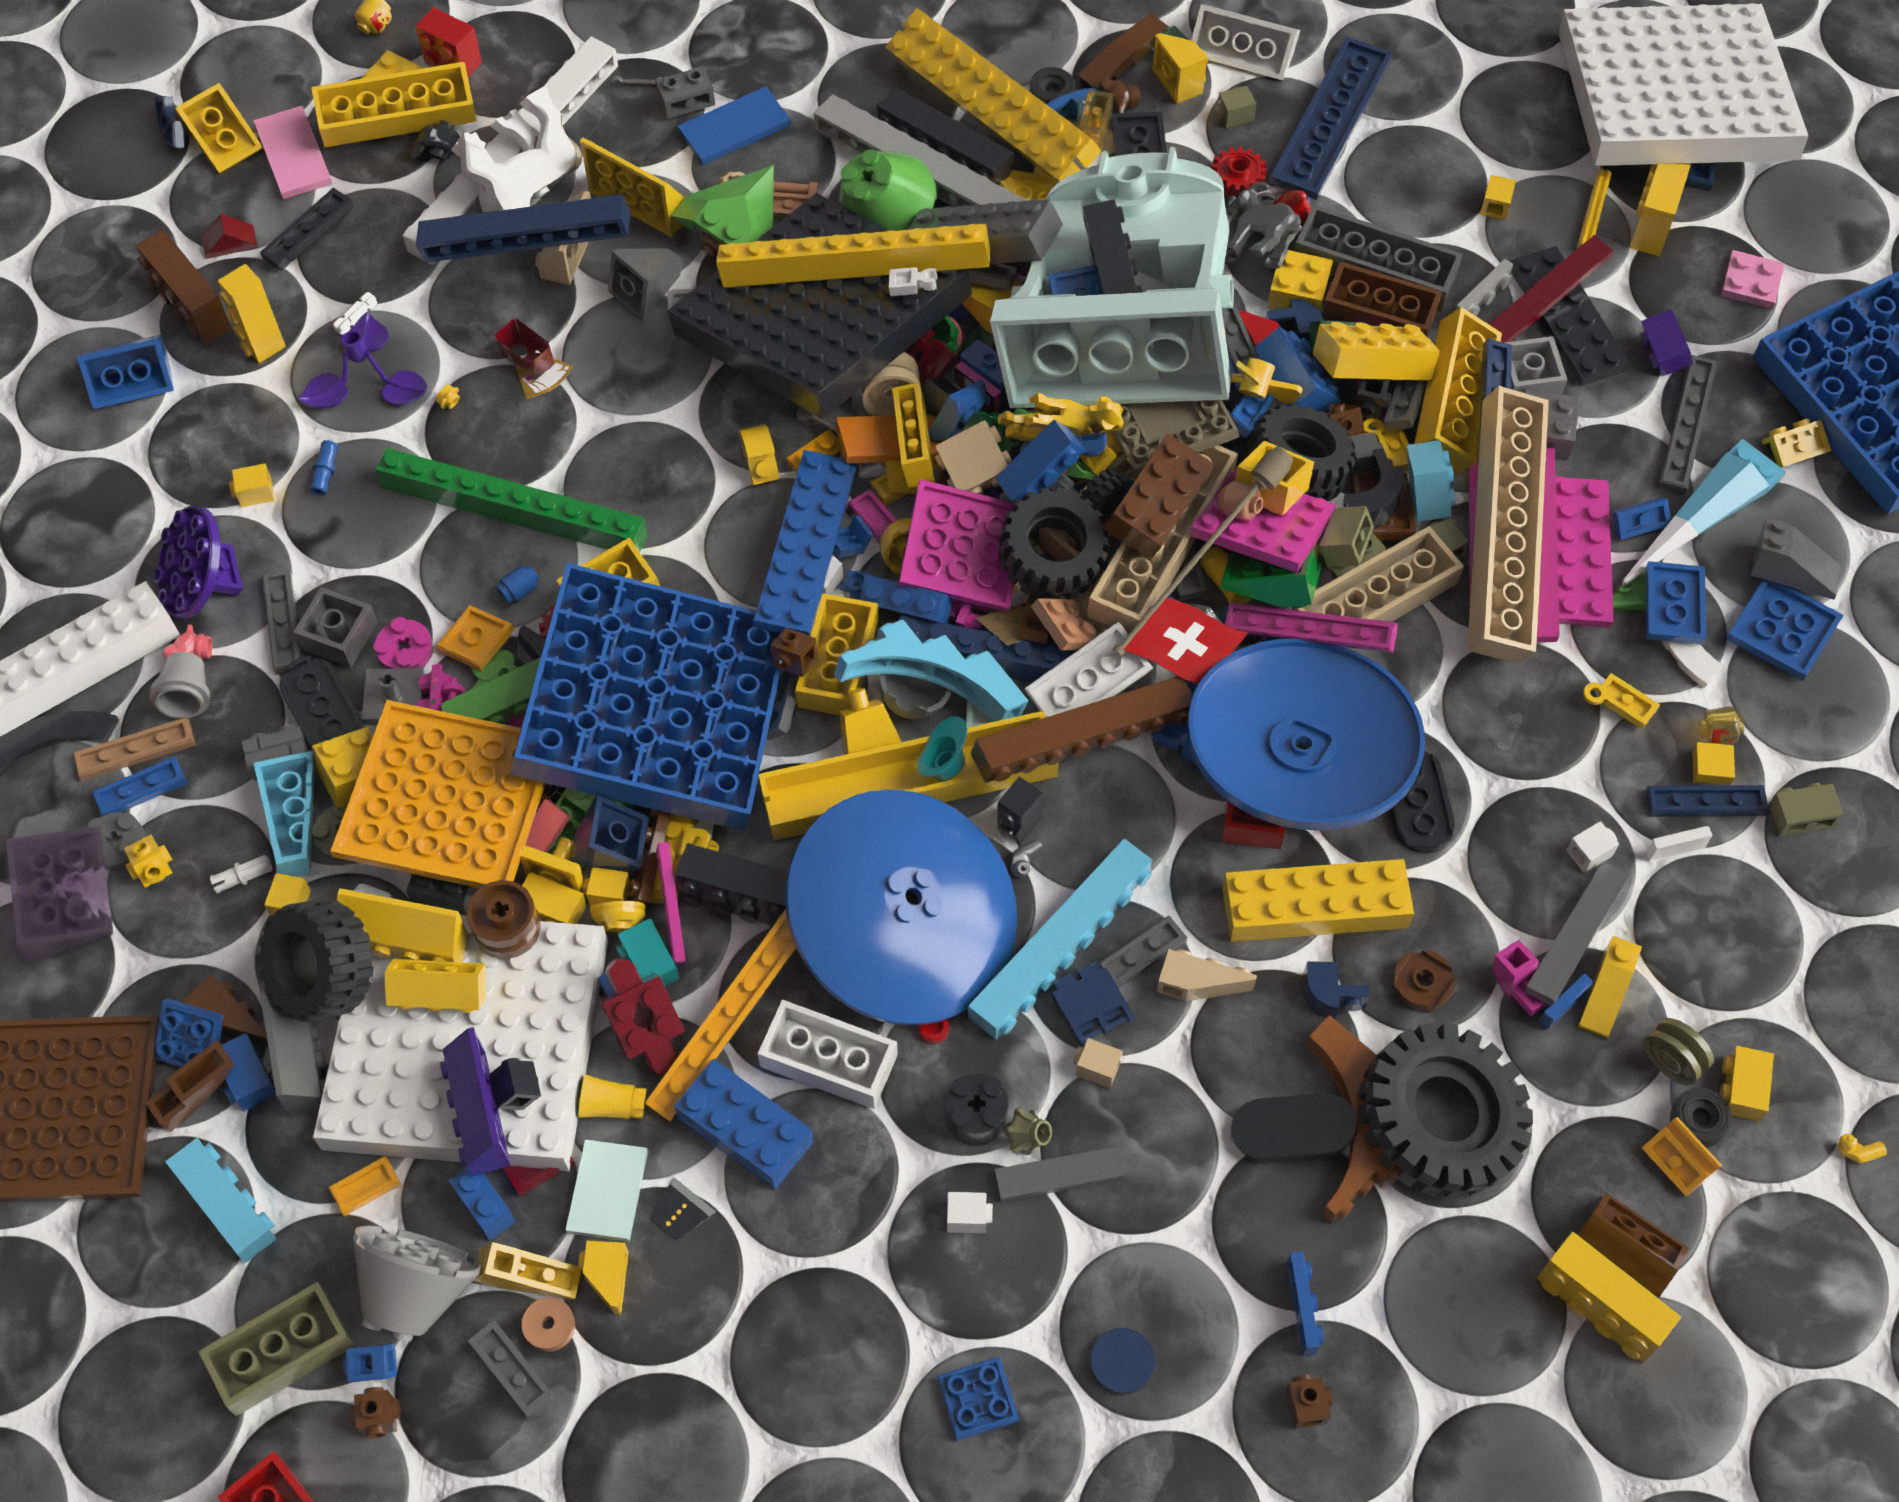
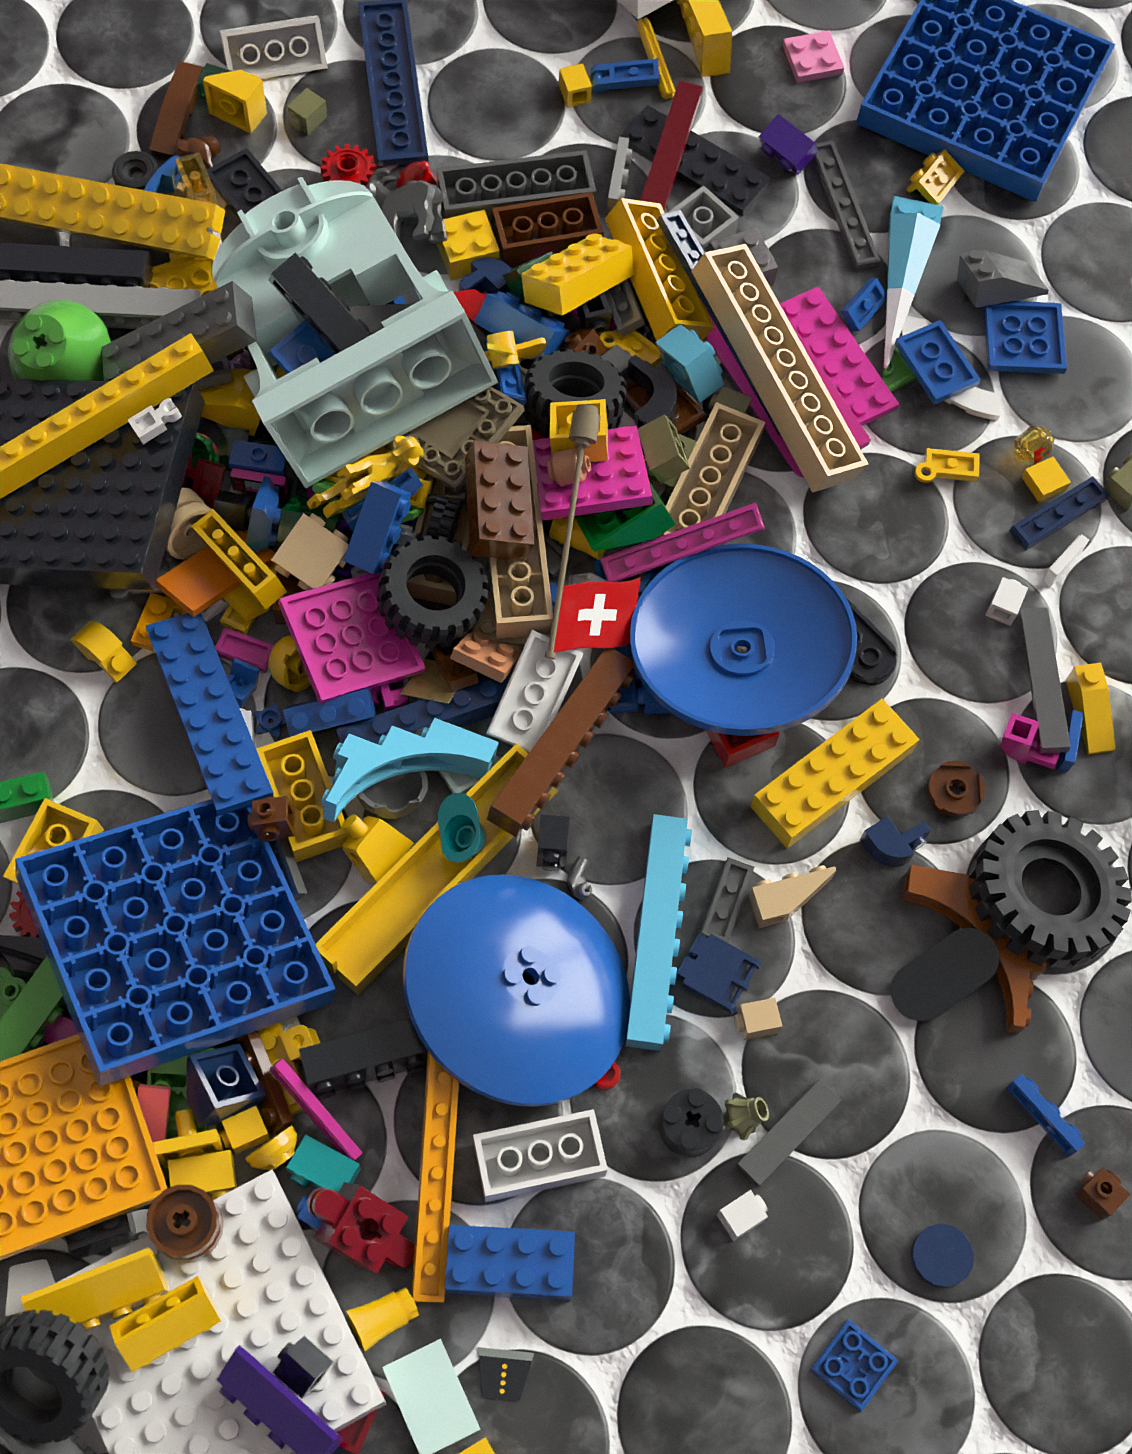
camera: 40 degrees left, 5 degrees up
none -> blue plate [590,59,660,94]

